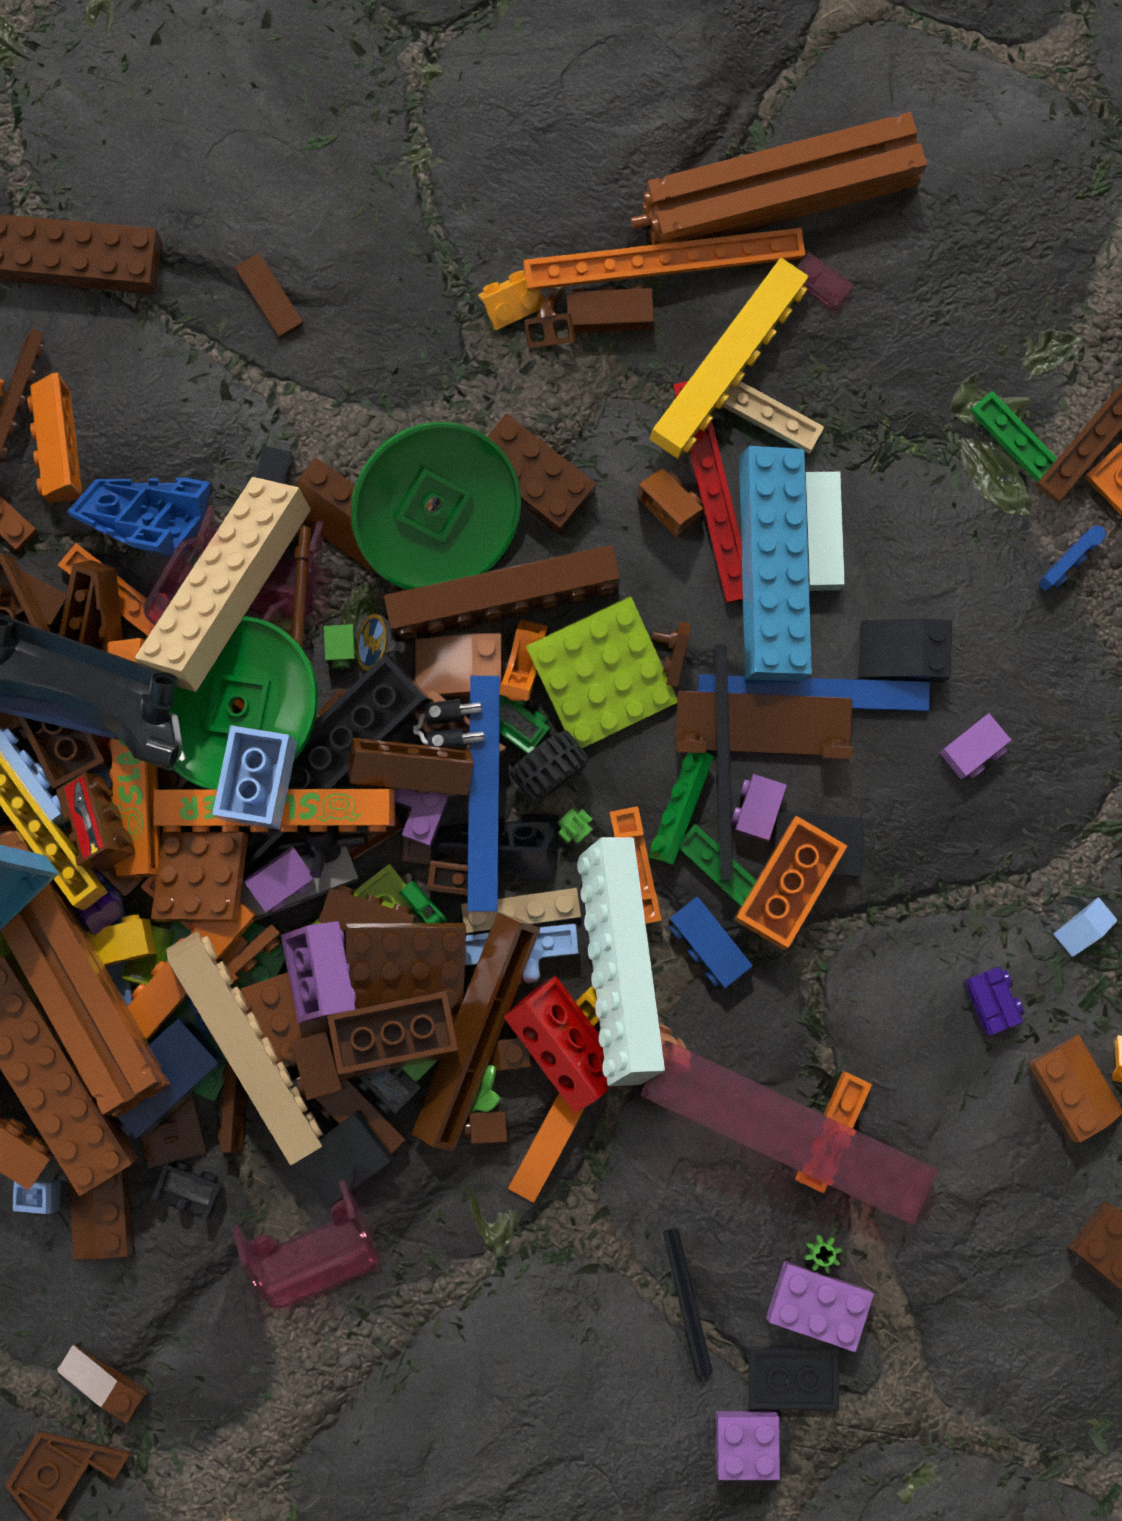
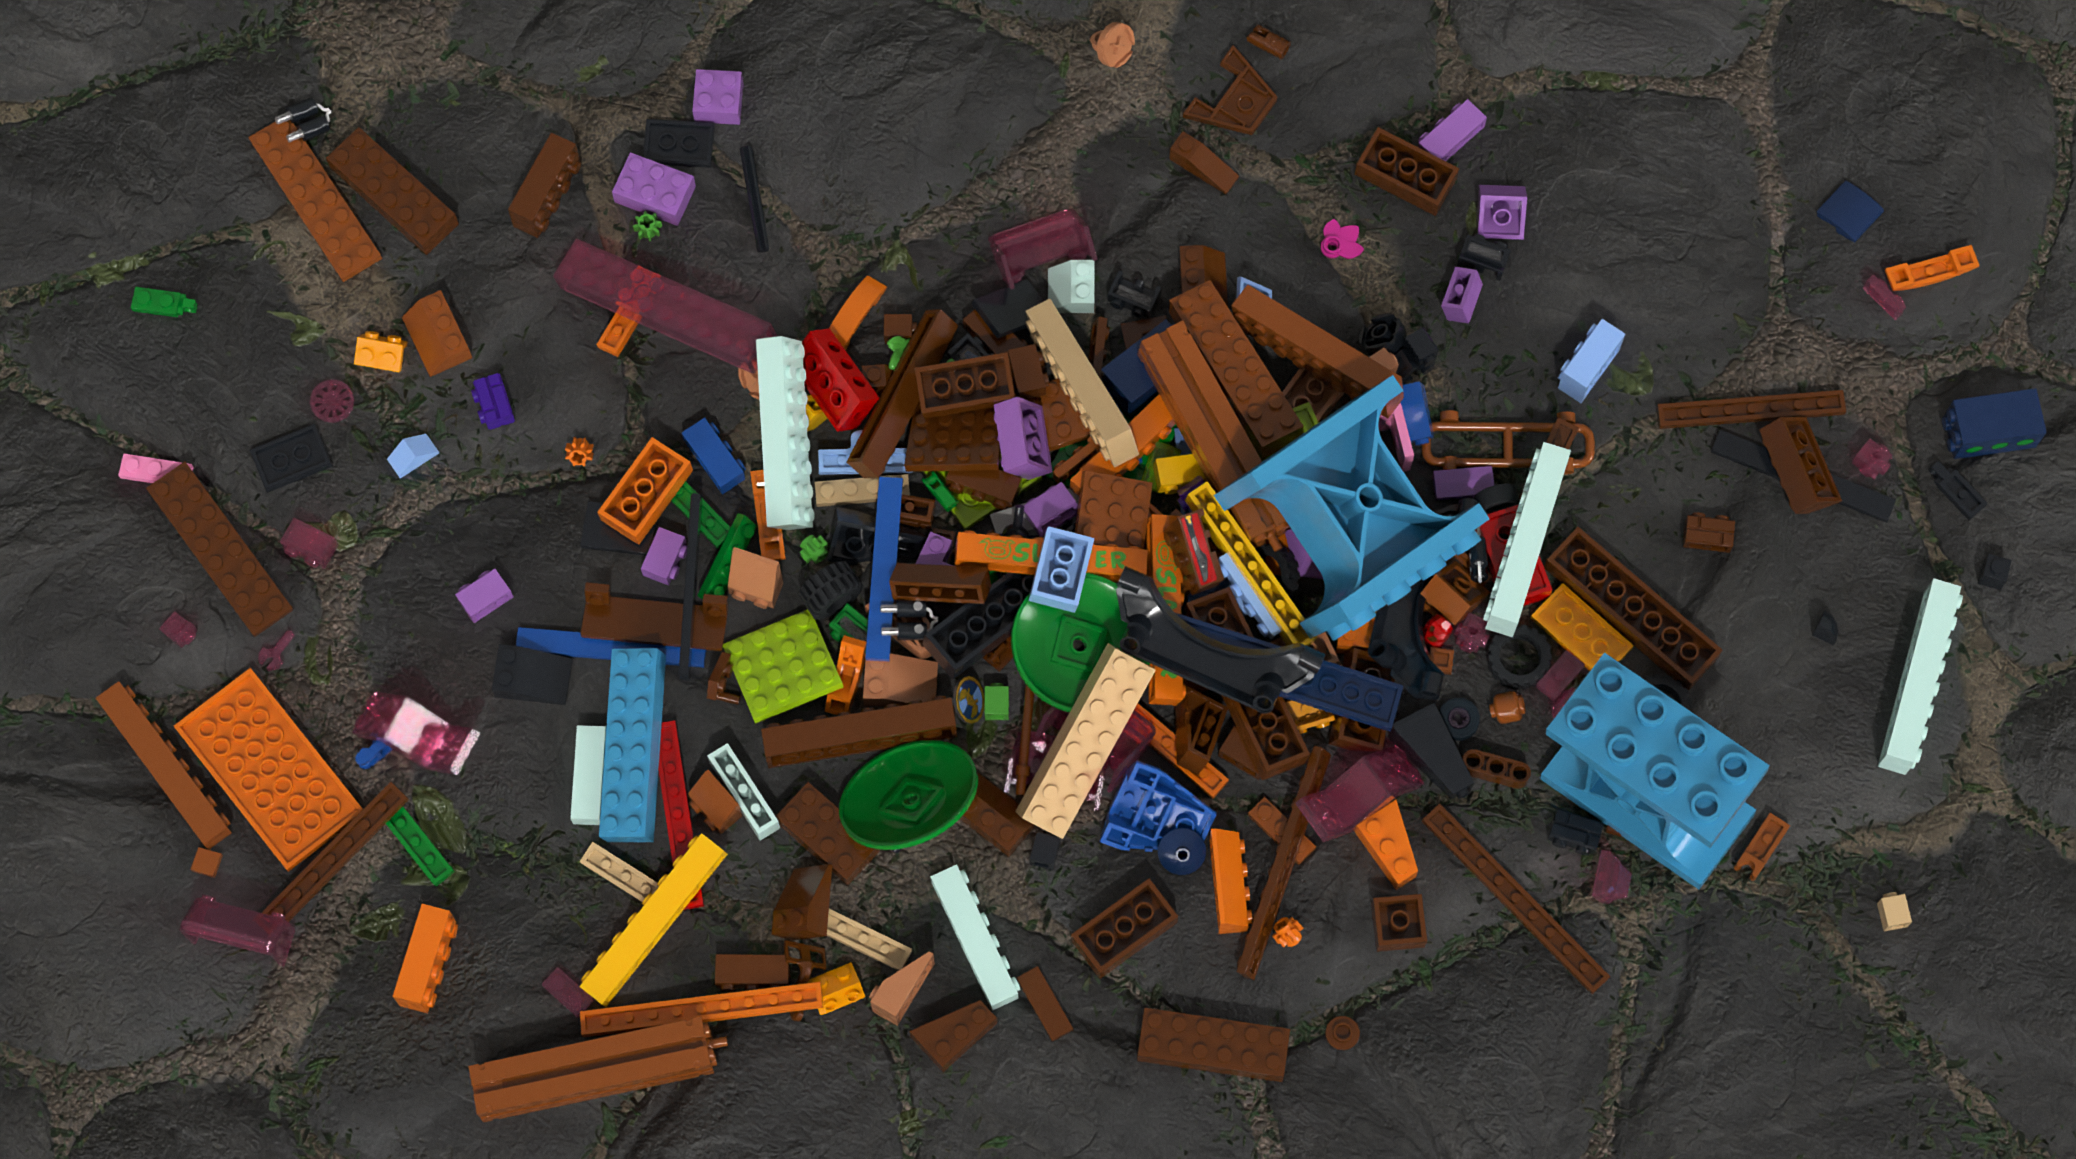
camera: 175 degrees left, 10 degrees down
none -> clear pink bracket [352,692,480,775]
none -> orange brick [393,904,458,1013]
none -> reddish brown brick [508,133,581,238]
none -> orange gear [565,437,594,466]
none -> light aqua brick [707,743,780,841]
none -> nougat slope [728,547,783,609]
none -> reddish brown slope [771,864,832,941]
none -> tan plate [827,909,912,971]
none -> nougat slope [869,952,935,1026]
none -> reddish brown wedge [909,1000,997,1072]
none -> light aqua brick [930,864,1021,1011]
none -> light aqua slope [1048,260,1094,313]
none -> reddish brown brick [1071,878,1178,979]
none -> dark blue dish [1158,828,1206,875]

